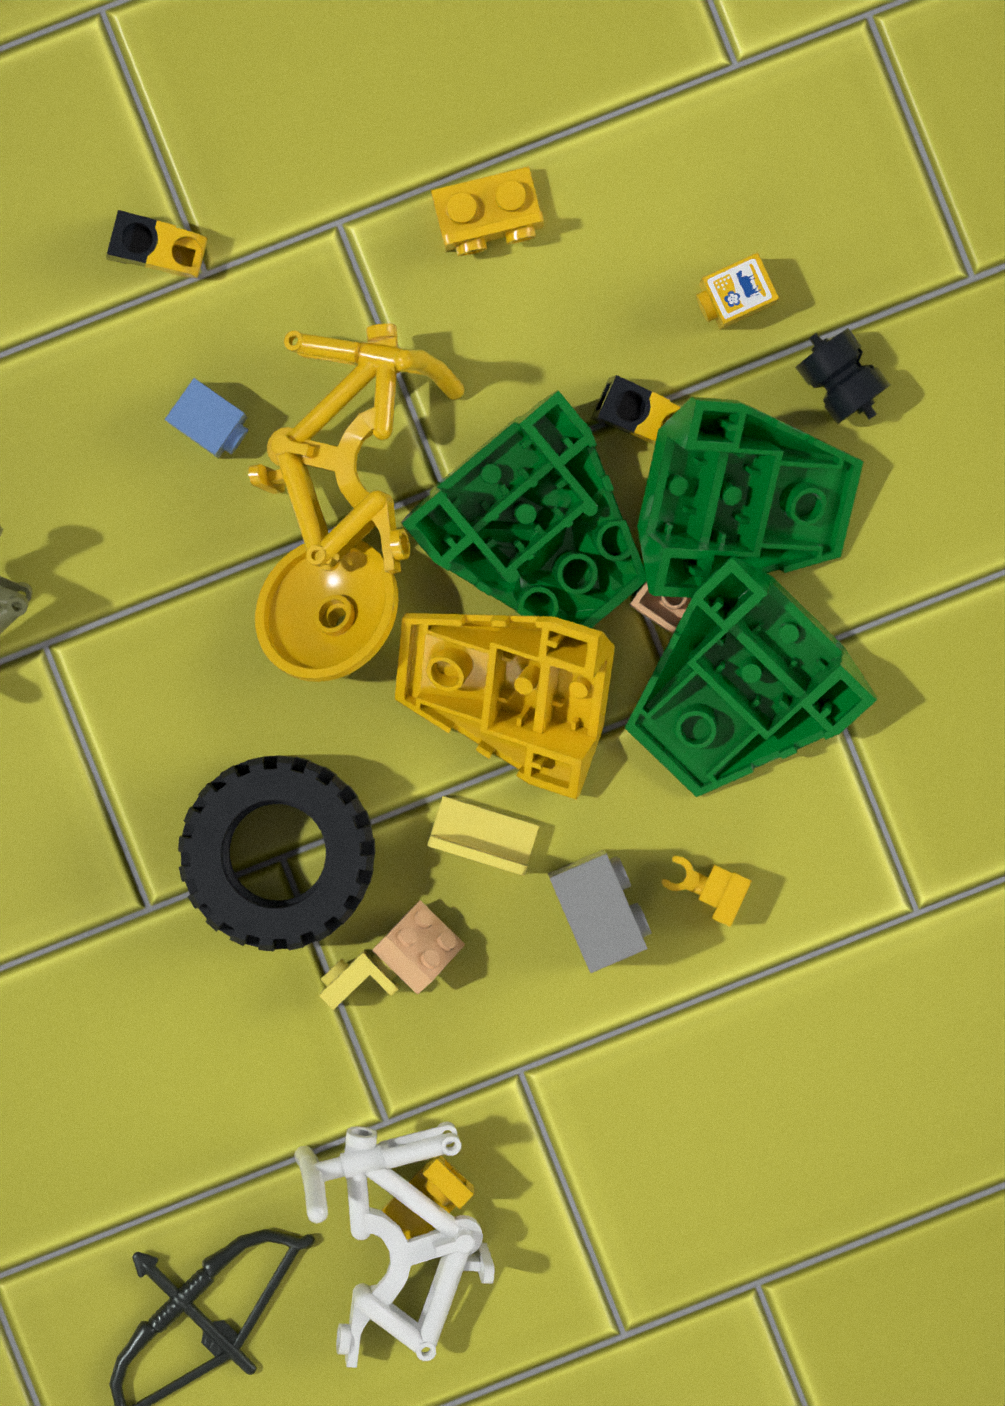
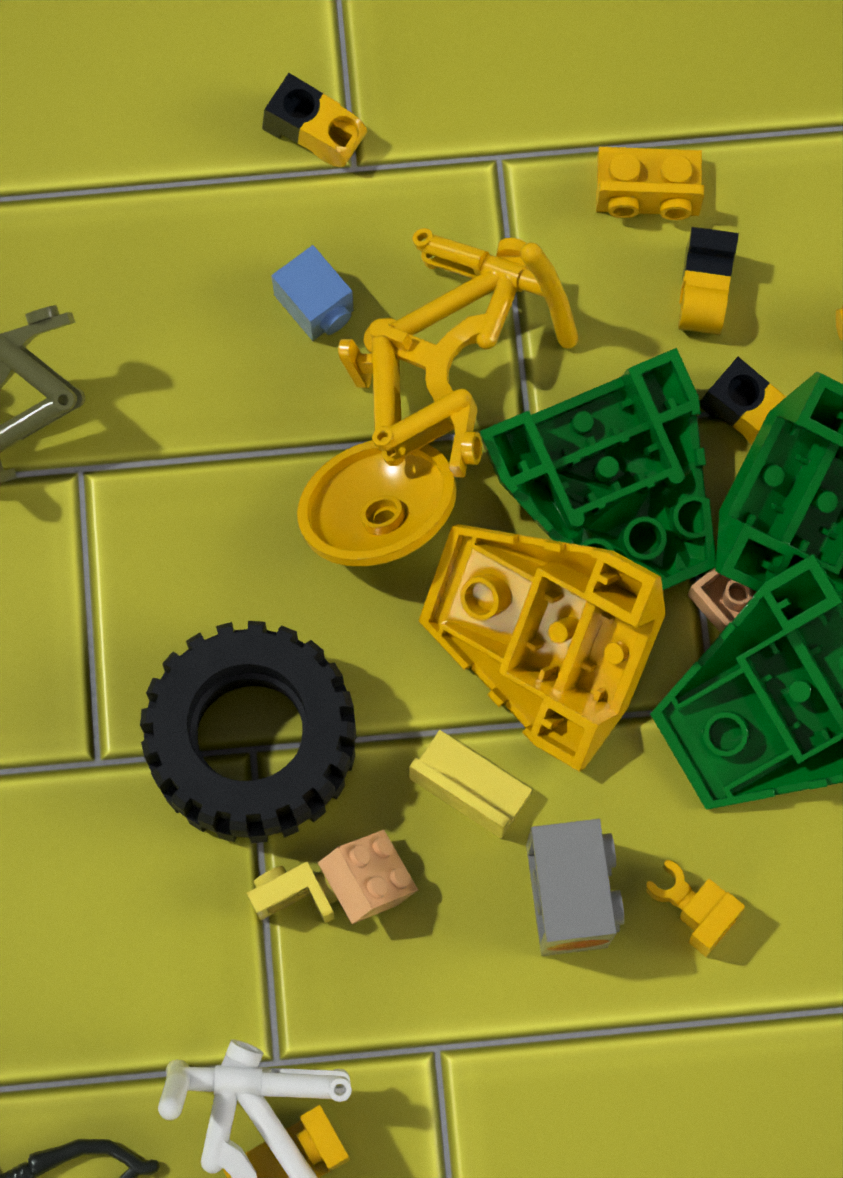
camera: 15 degrees right, 15 degrees down
none -> leg [678,227,739,335]

